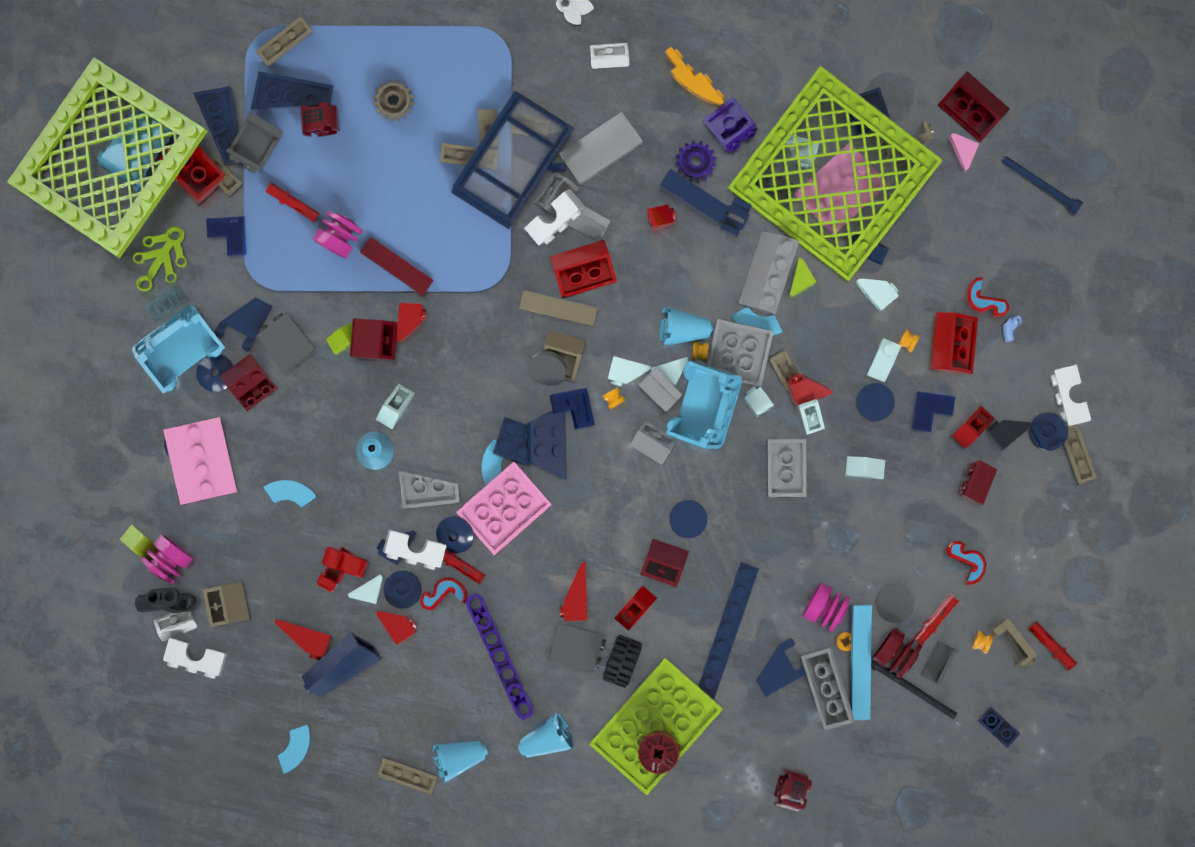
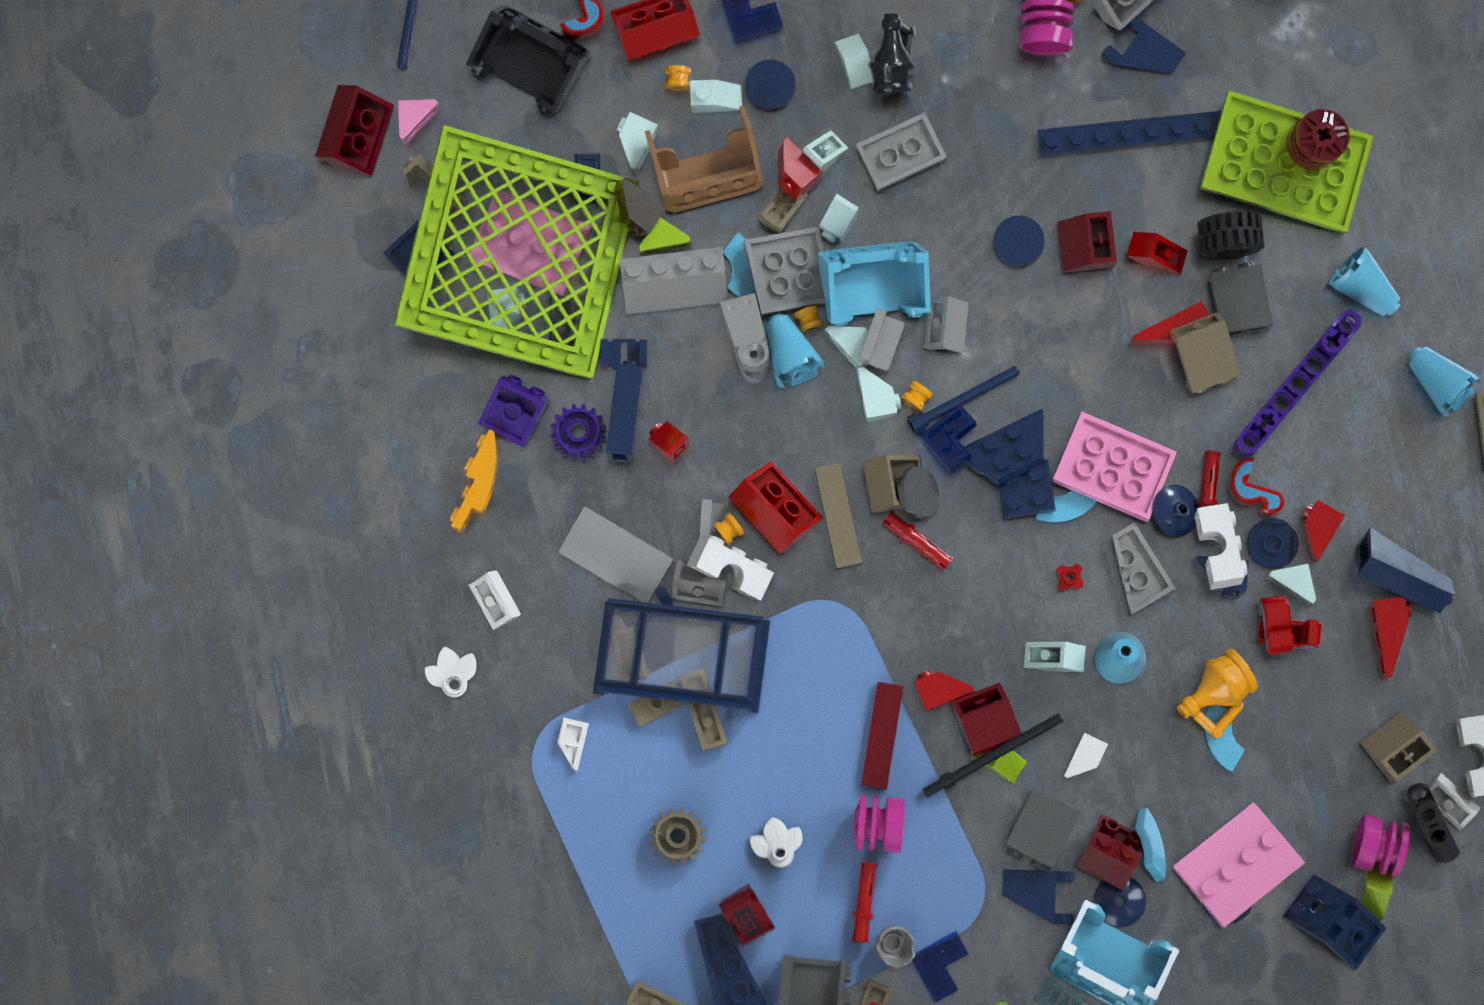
camera: 115 degrees left, 5 degrees down
none -> black windscreen [466,5,591,113]
none -> white tile [557,717,589,771]
none -> dark brown slope [615,178,666,236]
none -> medium nougat windscreen [645,105,763,212]
none -> light orange wheel [713,513,744,545]
none -> light grey piece [720,293,770,383]
none -> white plate [750,817,803,868]
none -> black piece [868,13,916,91]
none -> light grey hair [875,925,915,968]
none -> red pin [882,511,953,571]
none -> dark blue piece [906,366,1020,435]
none -> black bar [922,713,1064,798]
none -> red plate [1057,564,1084,591]
none -> white tile [1063,733,1108,779]
none -> medium azure tile [1135,807,1166,882]
none -> dark tan panel [1169,313,1241,393]
none -> light orange piece [1177,649,1258,738]
none -> dark blue bracket [1283,875,1386,970]

